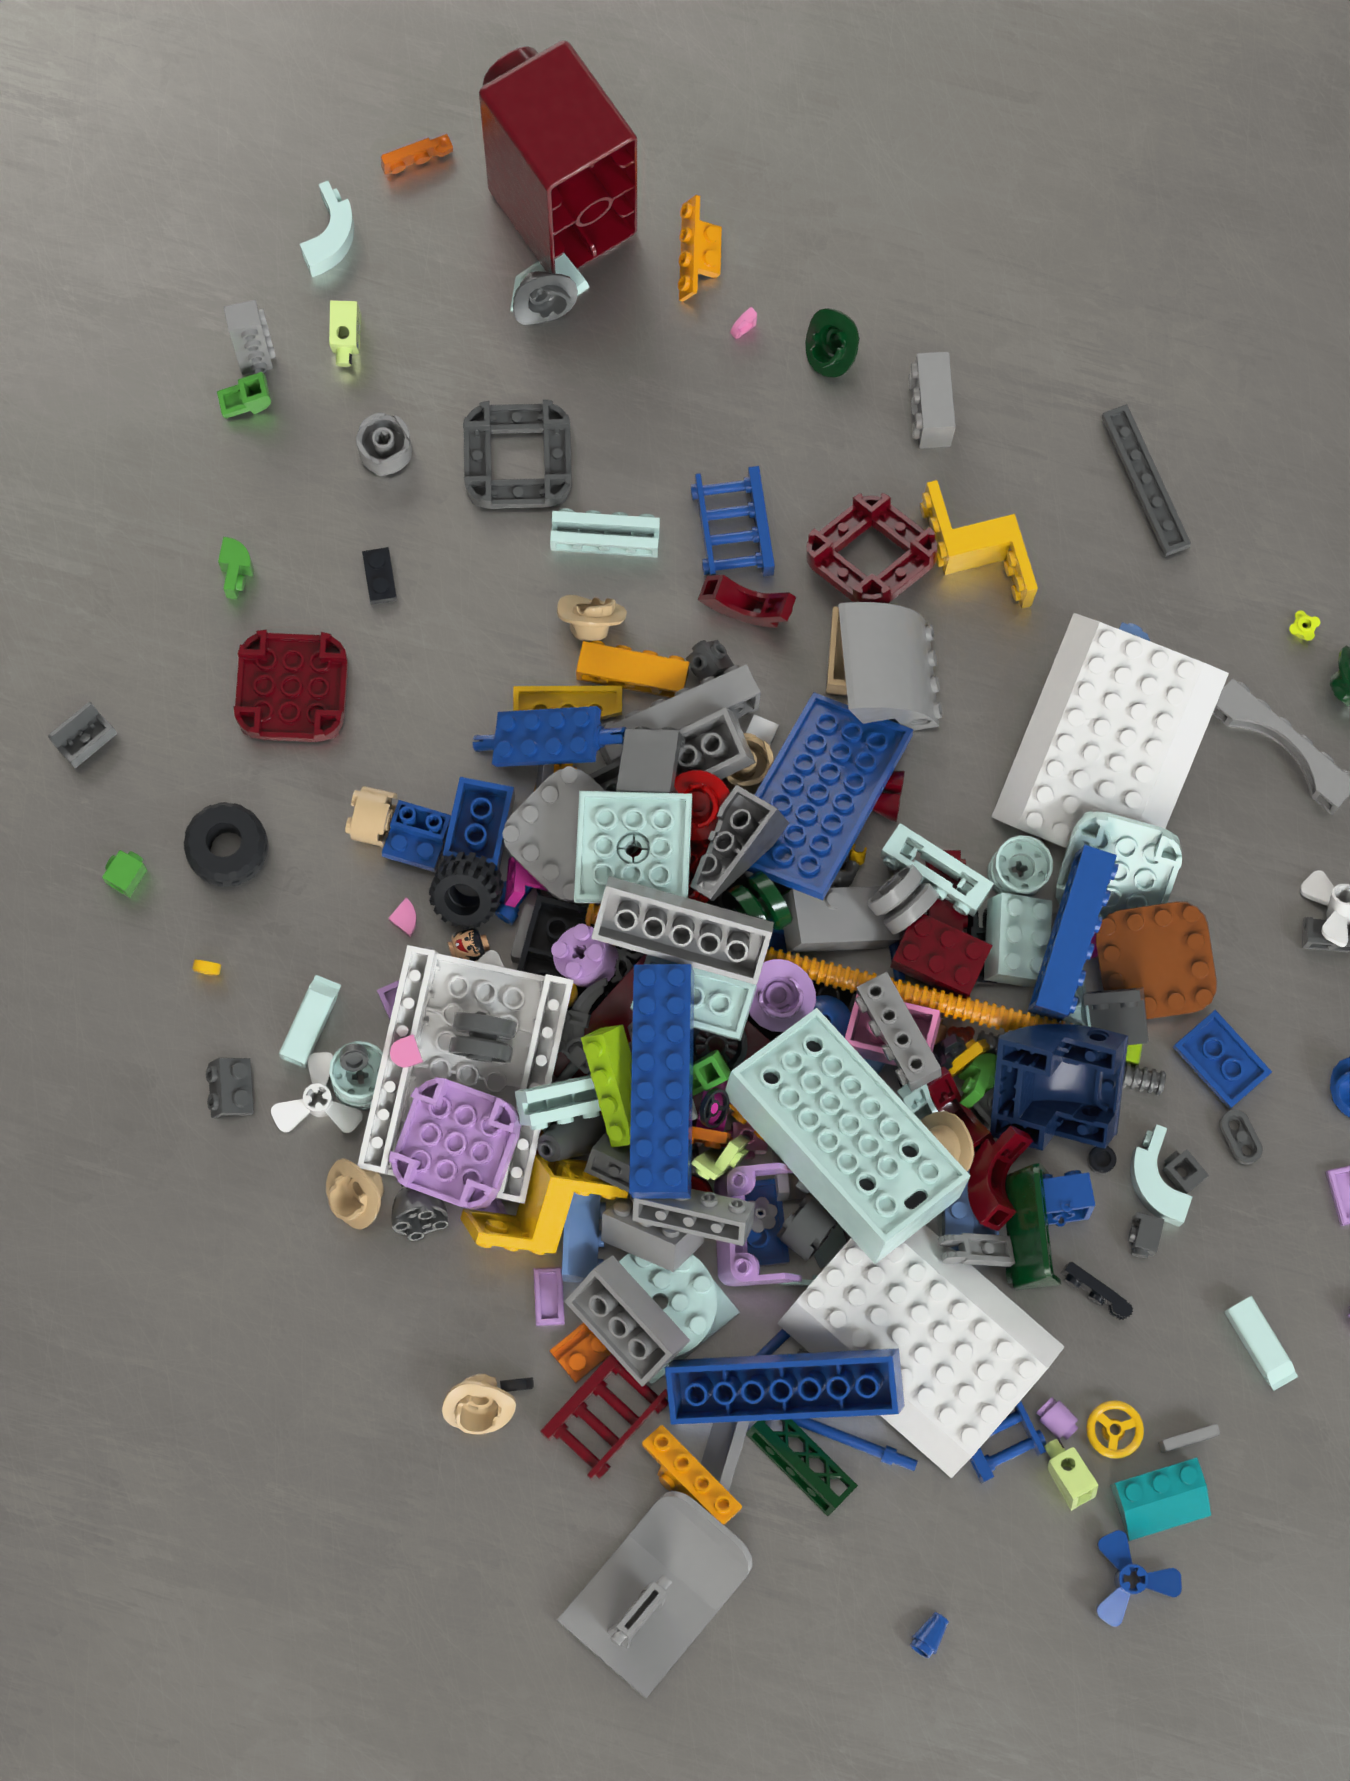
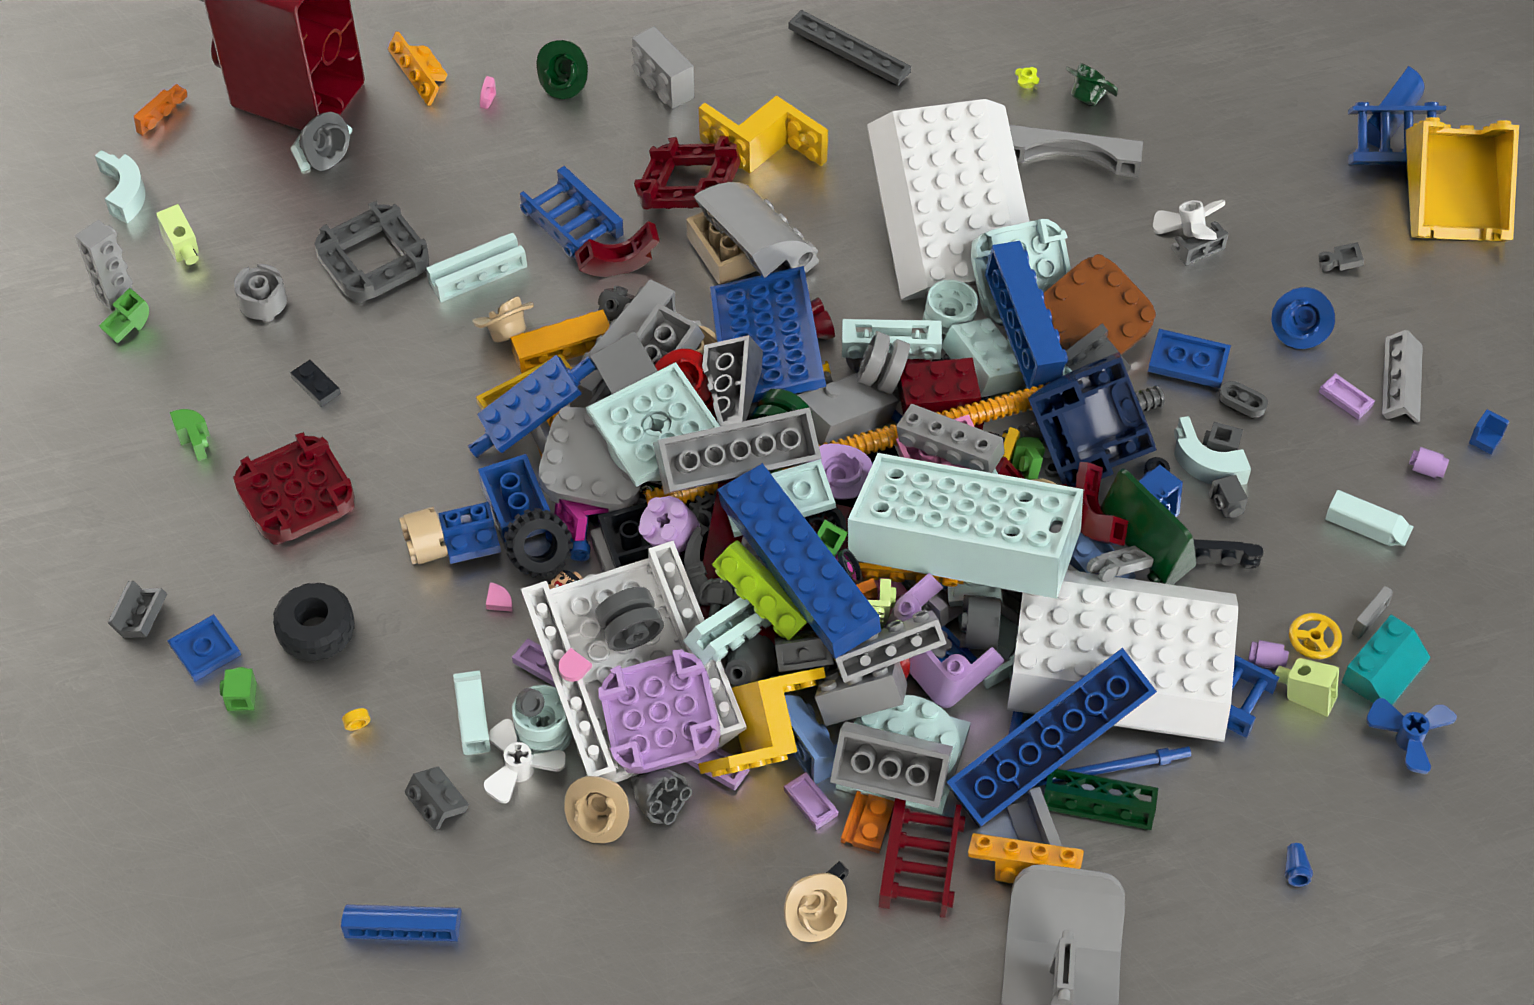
camera: 30 degrees left, 20 degrees down
none -> blue tile [167,614,241,682]
none -> blue brick [341,904,462,942]

